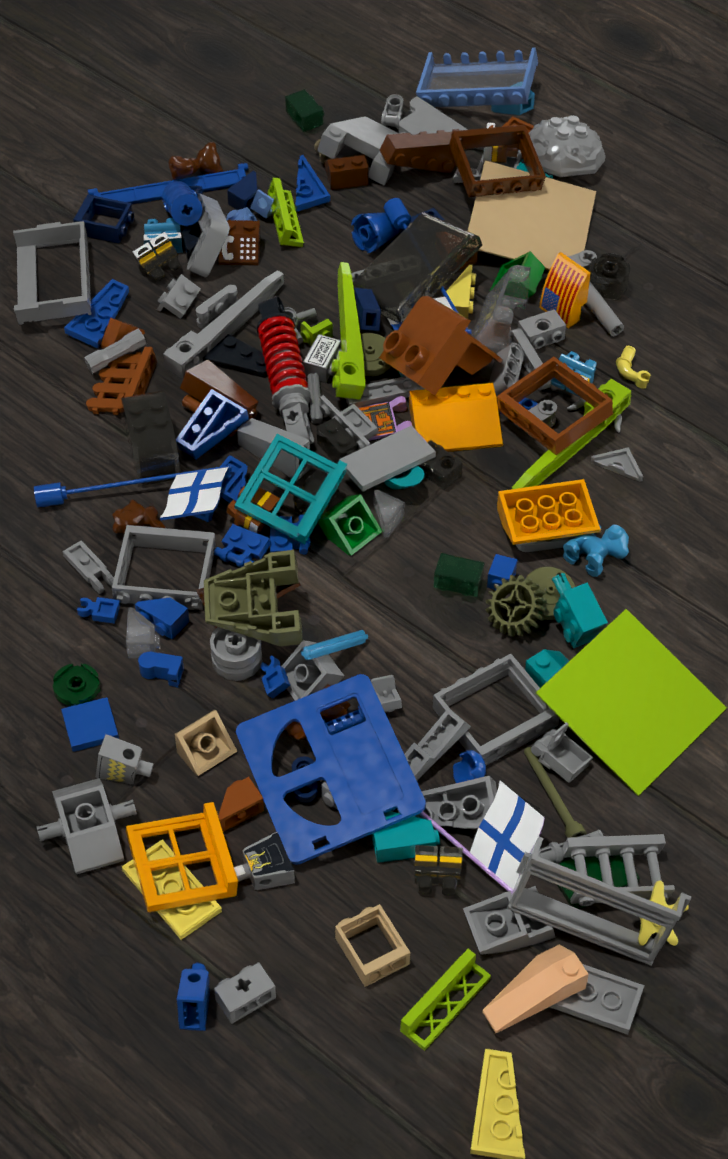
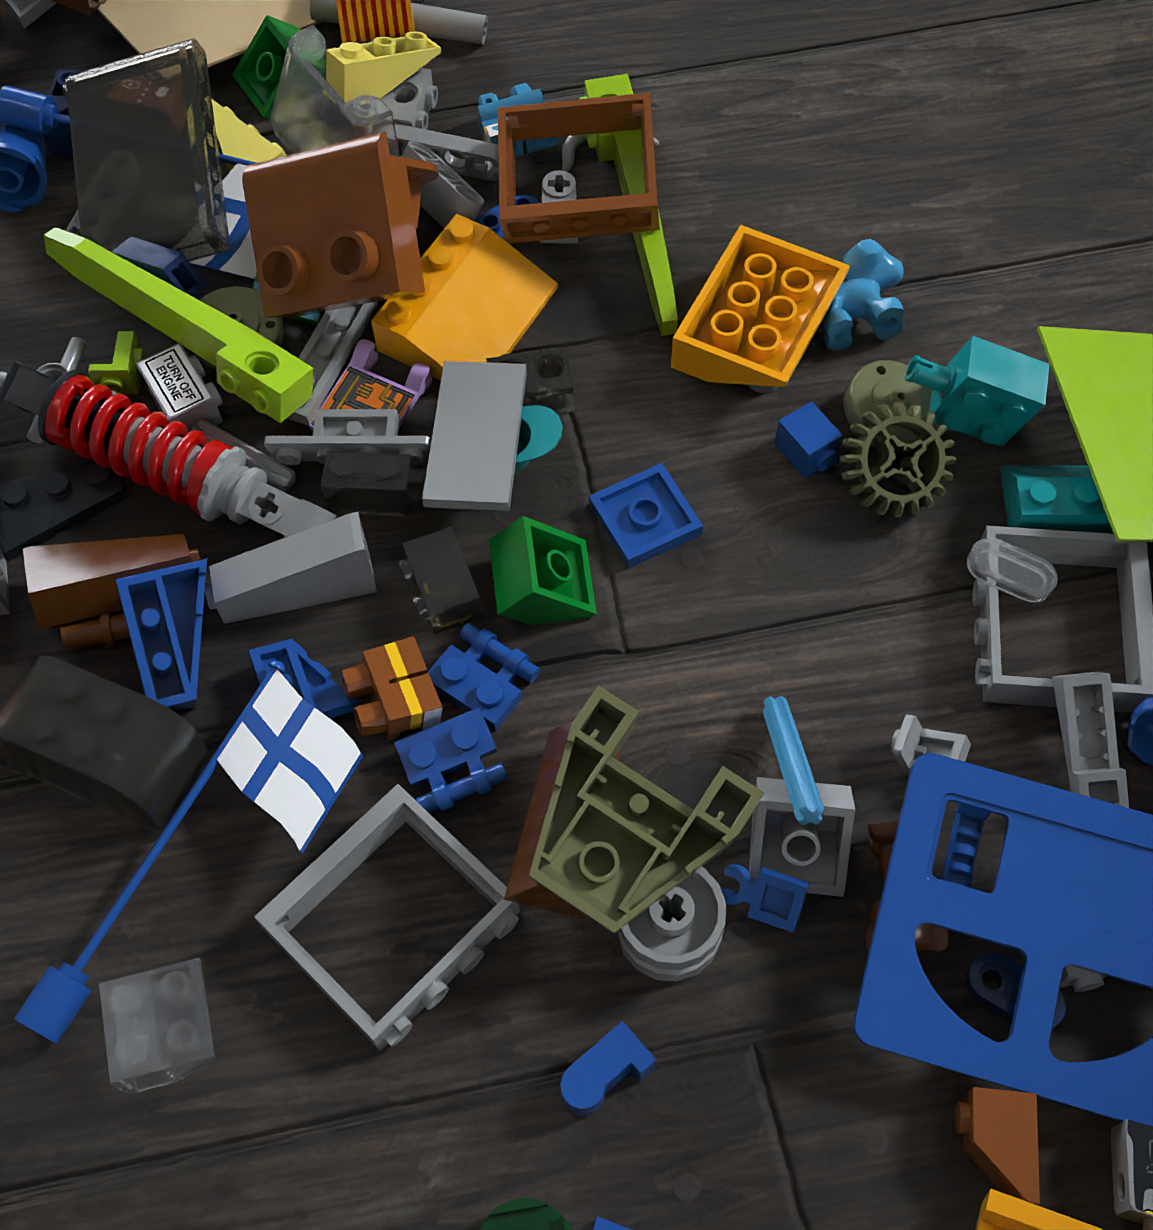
camera: 50 degrees left, 10 degrees up
light grey hinge [62,541,114,594] -> none
blue plate [77,597,120,624] -> none
reddish brown animal [112,500,166,534] -> none
clear slope [126,608,160,658] -> none
blue slope [135,597,189,639] -> none
tan slope [175,710,237,776] -> none
teal window [234,434,347,544] -> none
clear slope [374,490,405,538] -> none
clear green brick [434,553,485,597] -> none
light grey tile [591,448,643,482] -> none
light yellow piece [616,346,651,389] -> none
none -> clear slope [99,958,215,1095]
none -> light yellow slope [326,31,441,108]
none -> blue tile [588,463,703,569]
none -> clear tile [967,538,1058,602]

